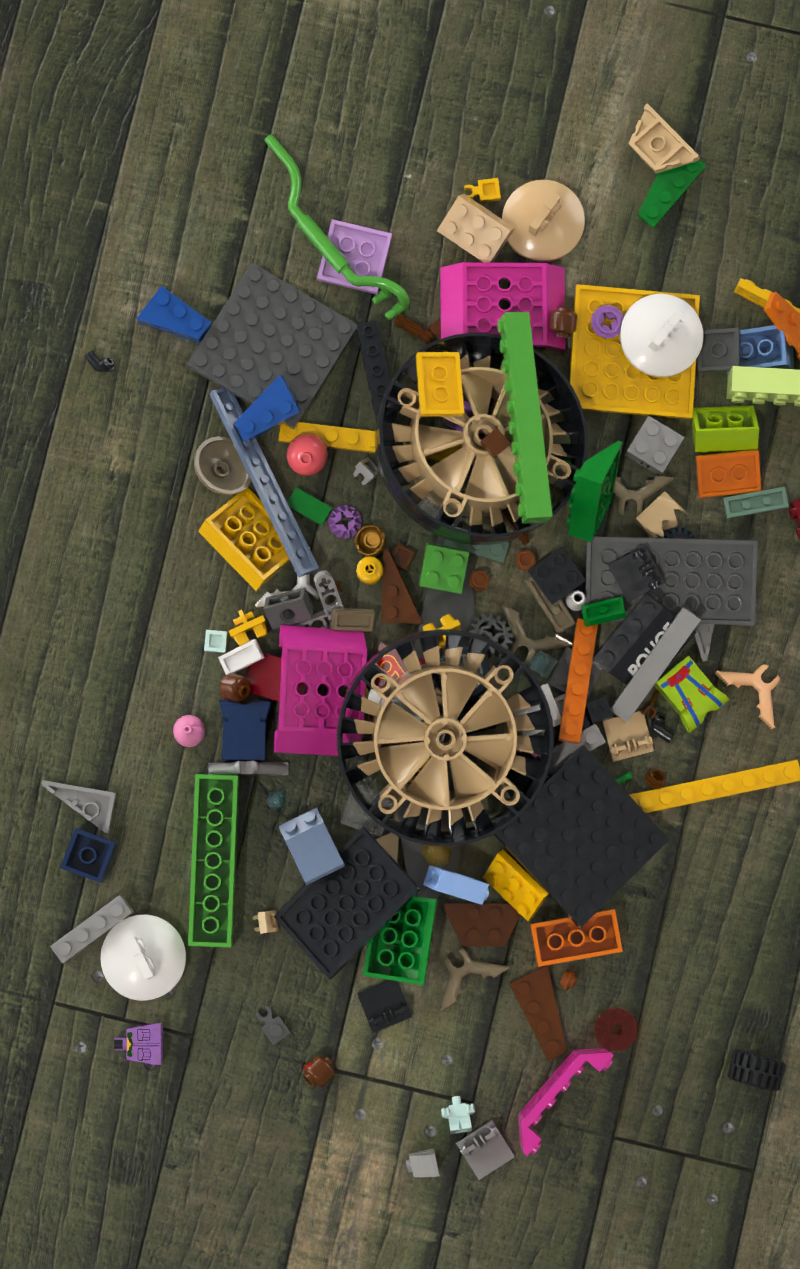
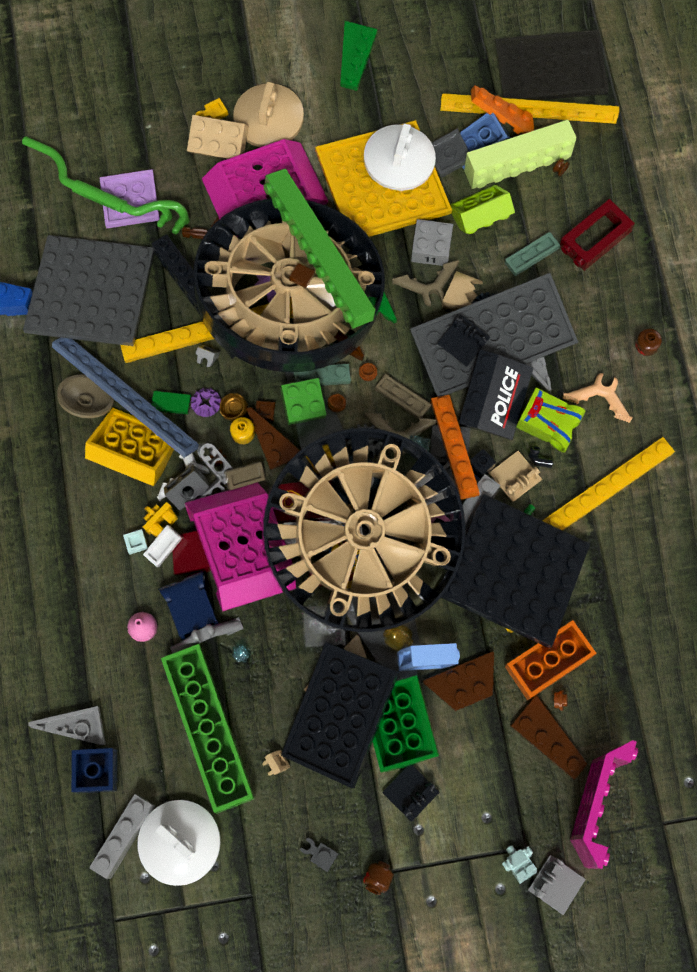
camera: 20 degrees left, 10 degrees down
medium lavender torso [114,1023,163,1065] -> none
reddish brown head [219,673,251,703] -> none
blue wedge [234,374,303,442] -> none
sand blue slope [279,807,345,885] -> none
coral cylinder [286,433,328,476] -> none
light grey slope [406,1148,440,1177] -> none
yellow plate [416,352,464,417] -> none
dark tan piece [440,948,510,1011] -> none
yellow plate [483,850,549,921] -> none
black hinge [528,546,586,605] -> none
reddish brown head [549,307,578,338] -> none
green slope [566,441,622,543] -> none
white cone [566,590,586,611] -> none
green plate [581,596,627,627] -> none
medium lavender gear [591,305,624,339] -> none
clear red plate [594,1008,637,1051] -> none
light grey tile [610,607,701,722] -> none
tan wing [629,103,700,174] -> none
reddish brown hand [640,691,659,719] -> none
reddish brown plate [645,769,666,789] -> none
orange tile [695,449,761,498] -> none

